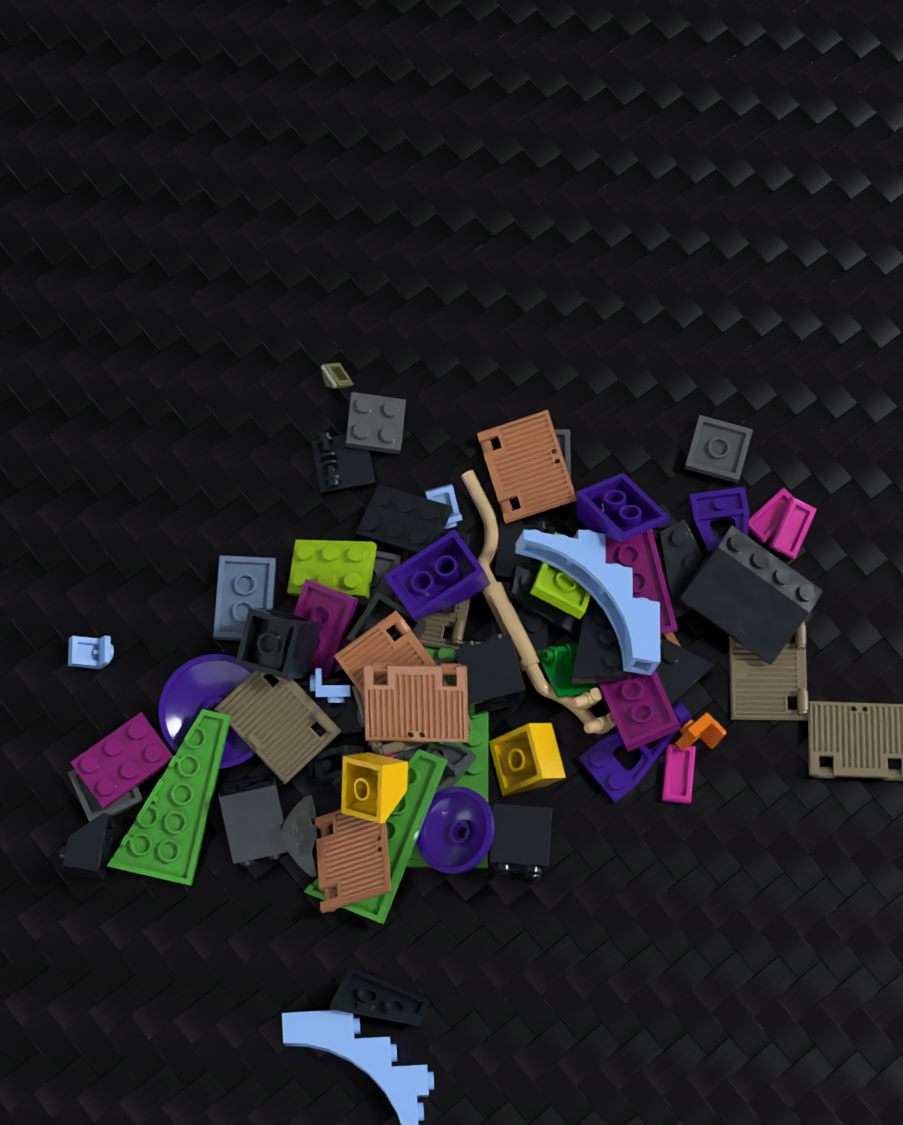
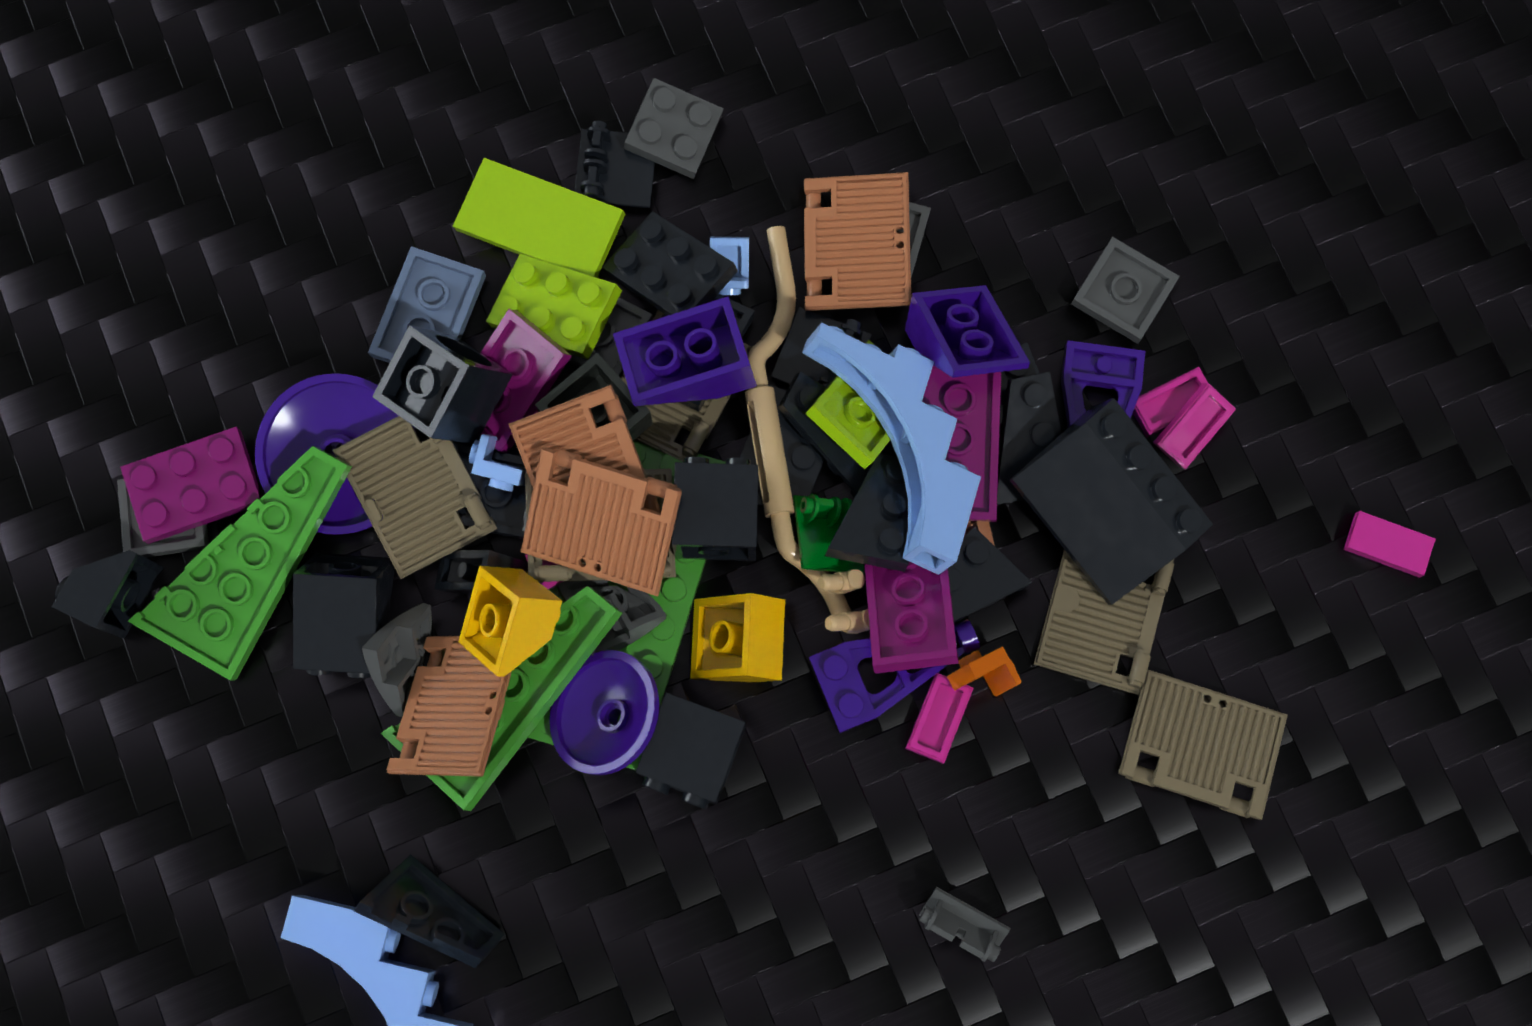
camera: 15 degrees right, 5 degrees up
light blue bracket [68,635,114,669] -> none
olive slope [321,363,353,388] -> none
none -> lime tile [453,158,625,278]
none -> dark grey hinge [919,887,1011,962]

